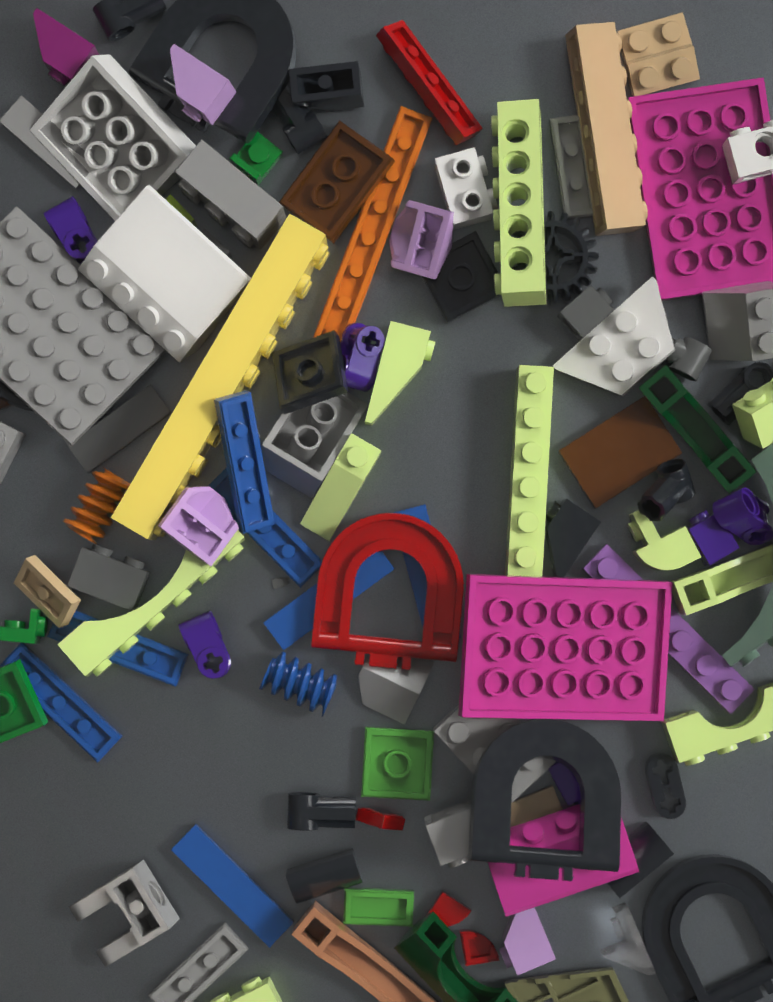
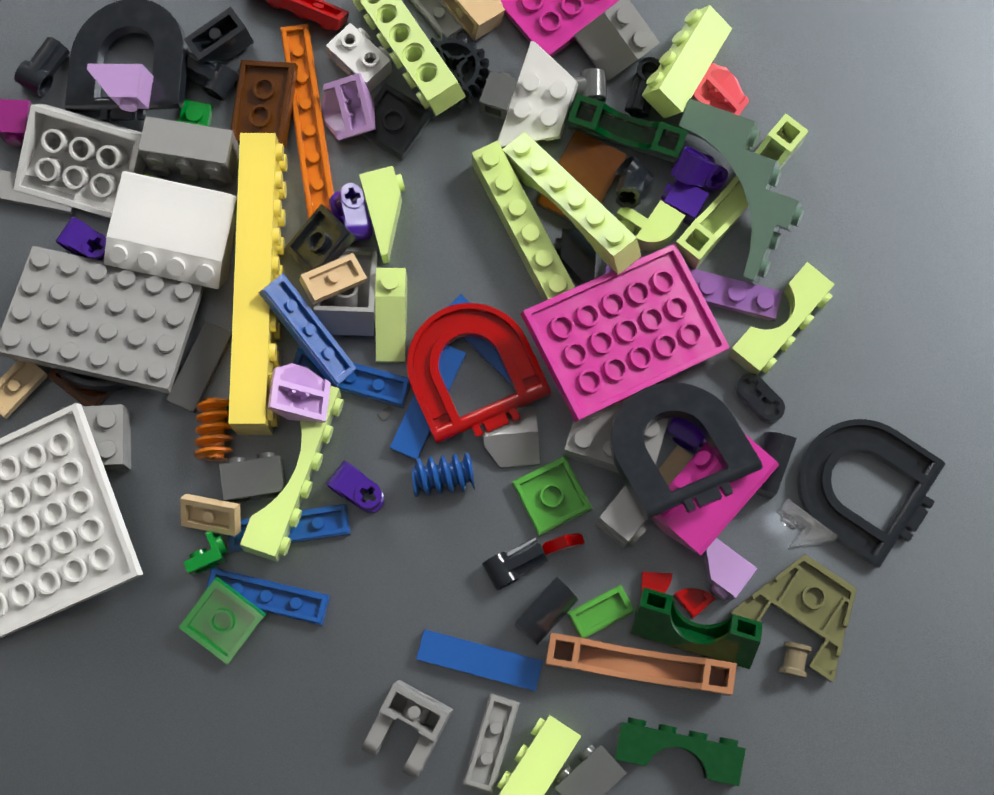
camera: 25 degrees left, 10 degrees down
none -> tan plate [299,253,367,305]
none -> yellowish green arch [503,132,641,275]

